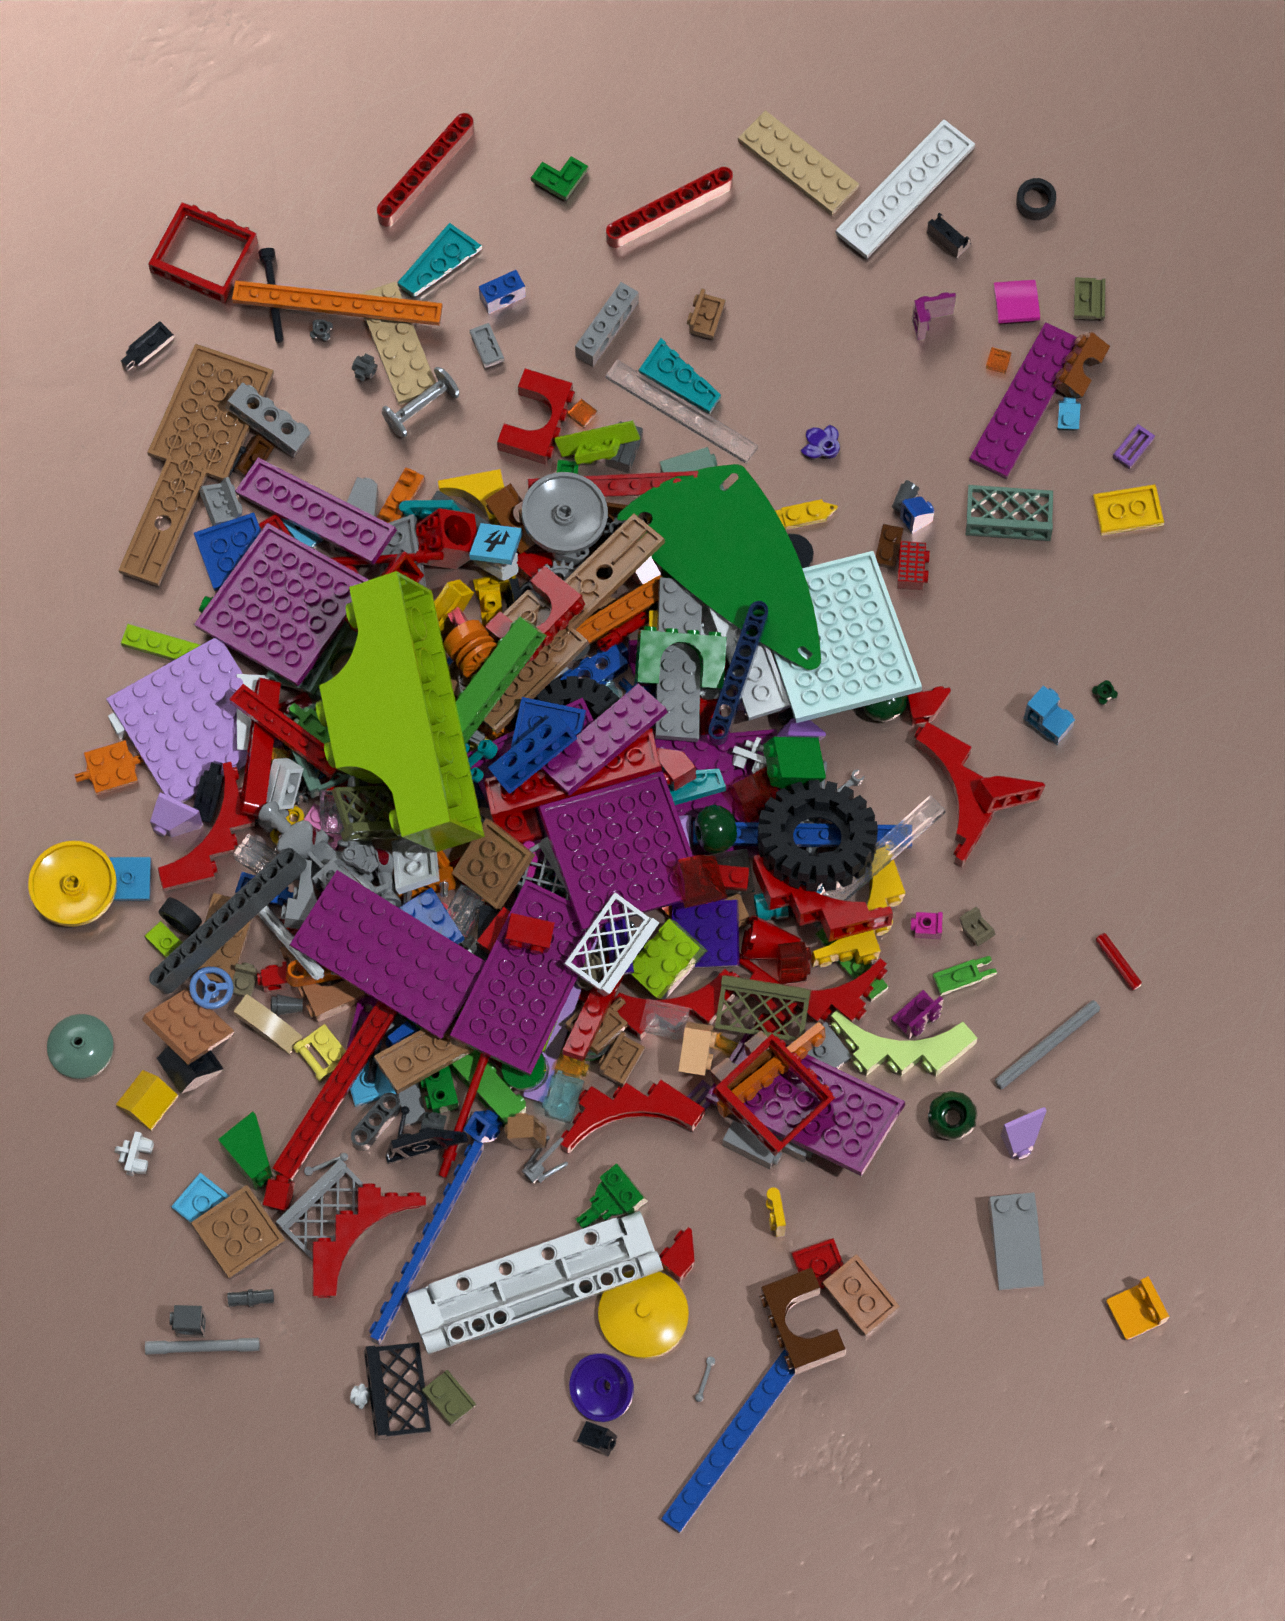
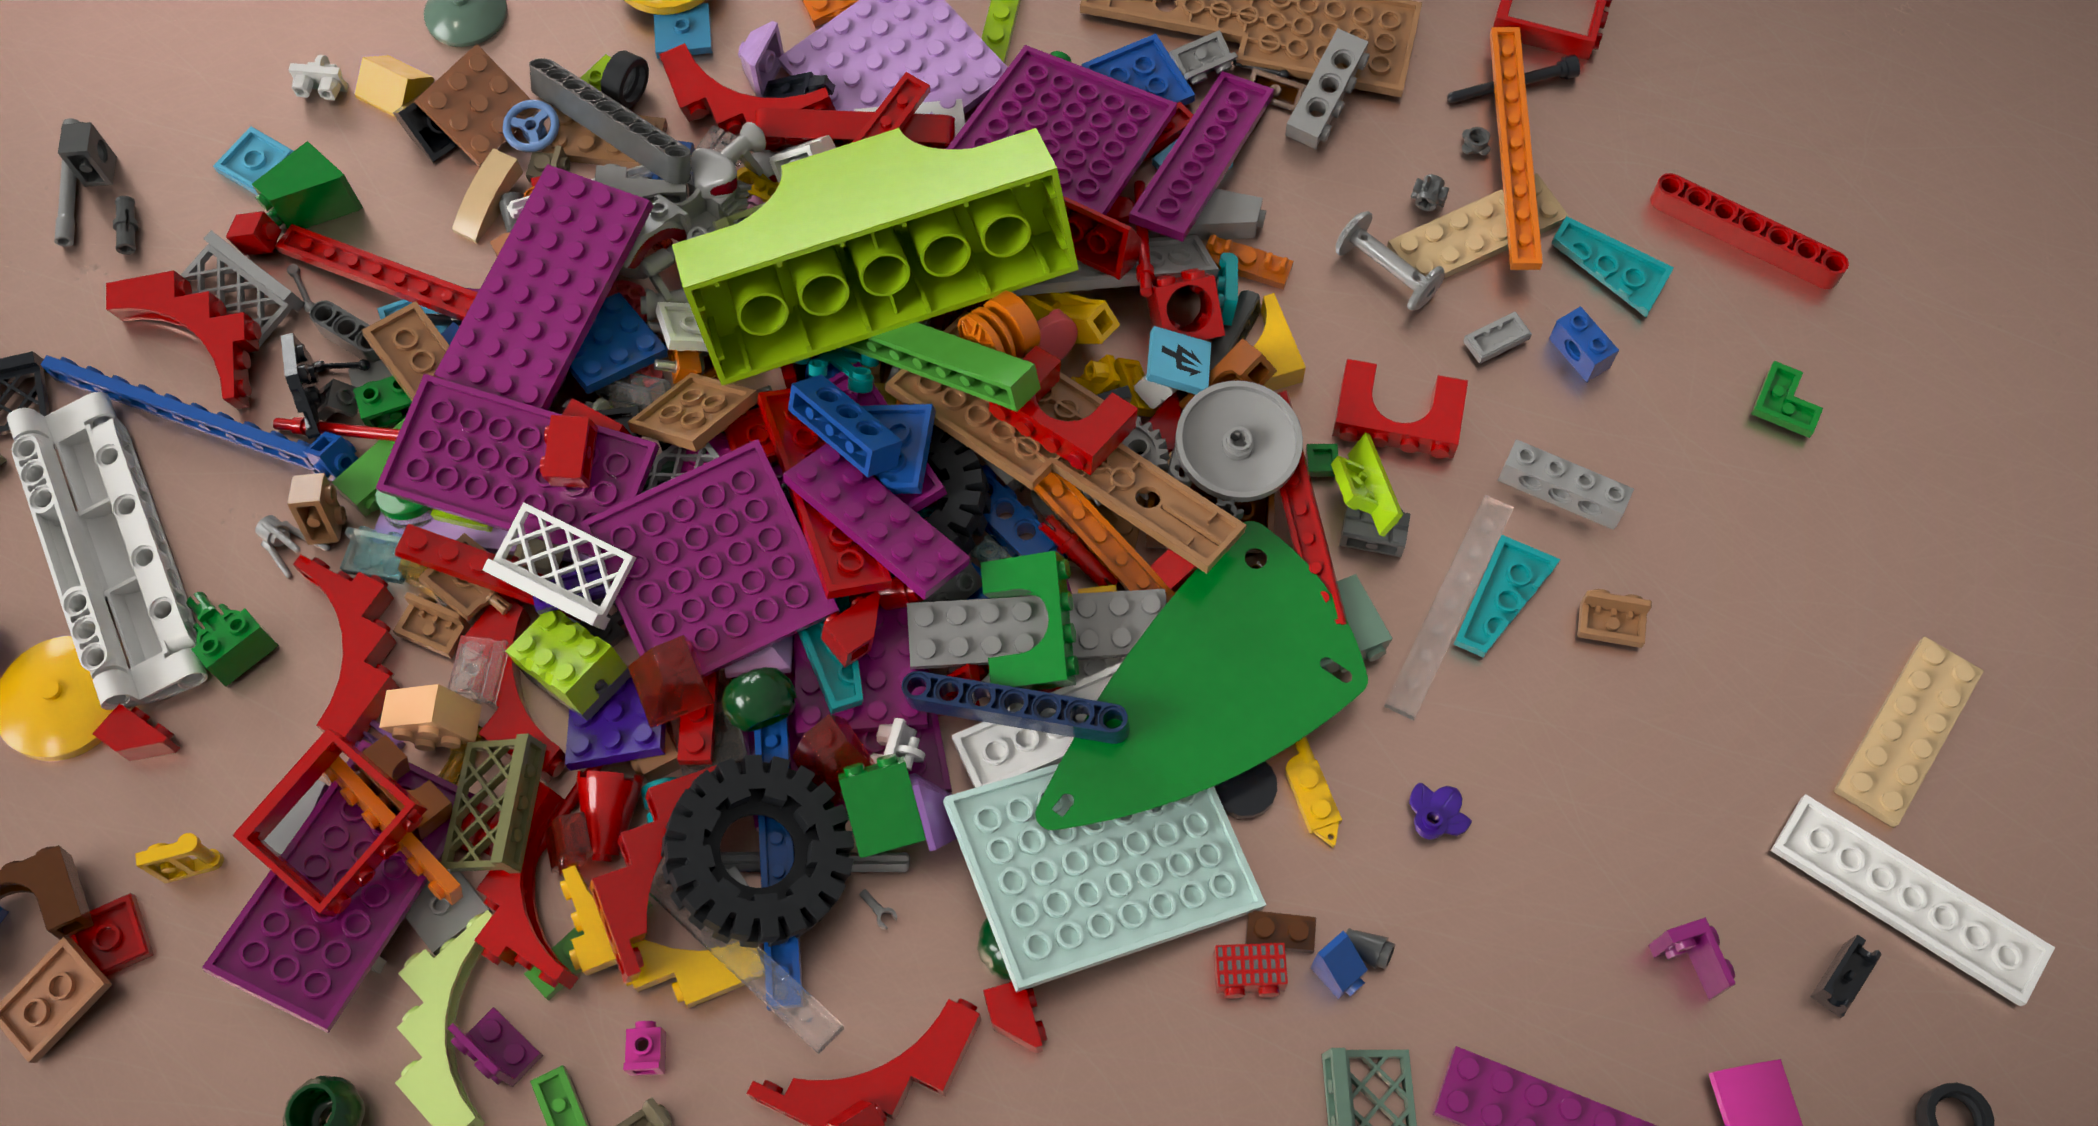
camera: 85 degrees right, 5 degrees down
medium nougat plate [191,1185,285,1279] -> none
light yellow plate [293,1024,346,1082] -> none
clear orange tile [568,398,598,428] -> none
red beam [606,166,733,248] -> none
clear orange tile [986,347,1012,374] -> none

